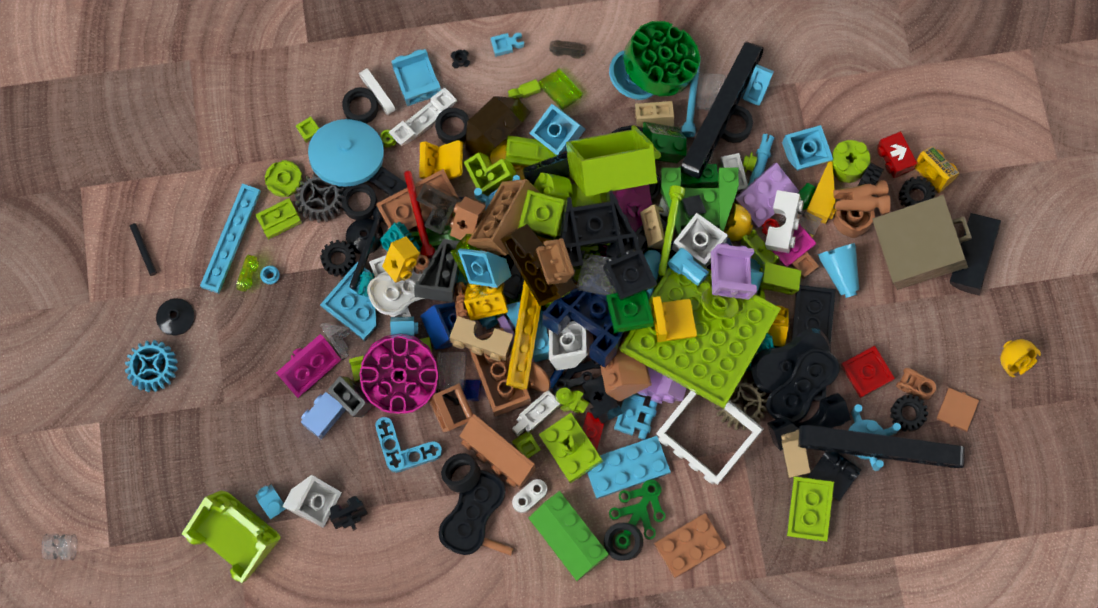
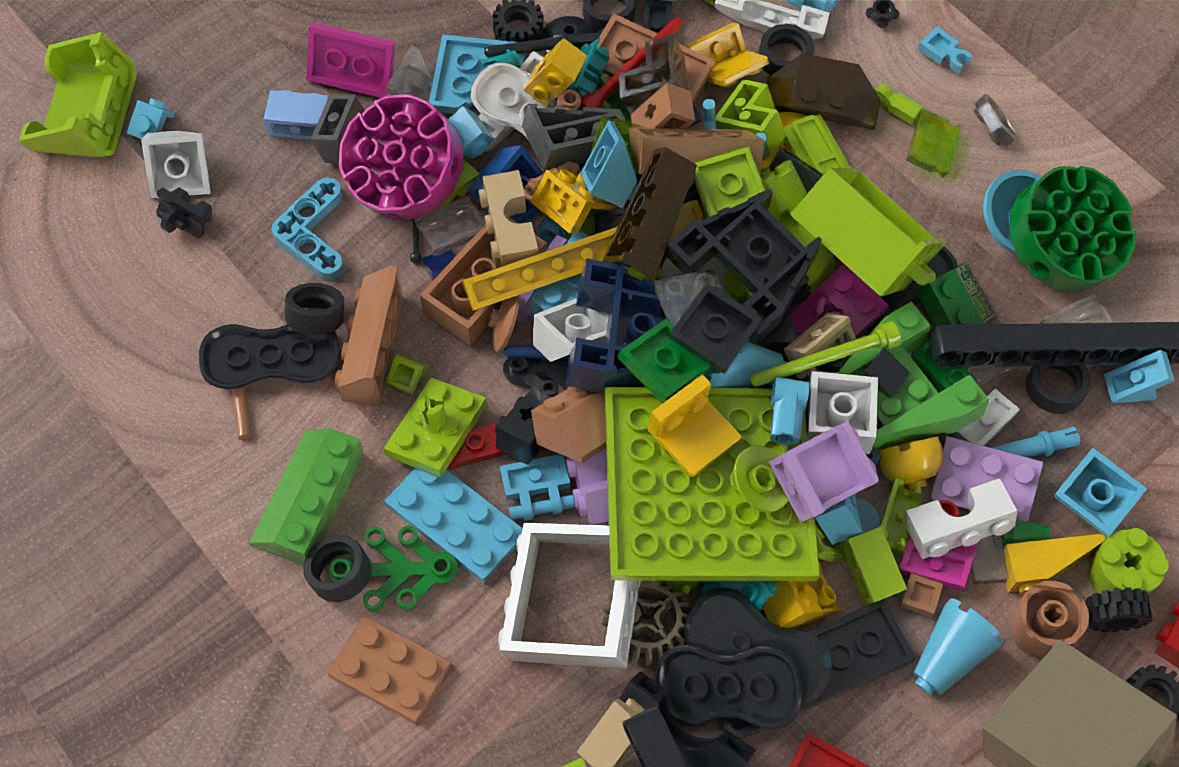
camera: 55 degrees right, 10 degrees down
nougat tile [429,383,473,433] -> none
white hinge [512,390,561,436] -> none
white plate [512,479,547,513] -> none
medium azure slope [529,104,586,156] -> none
medium nougat hinge [536,238,575,285] -> none
lime hips [556,388,589,414] -> none
tan hinge [635,101,674,128] -> none
medium azure piece [681,56,701,137] -> none
lime plate [742,152,757,173] -> none
nougat piece [833,180,890,215] -> none

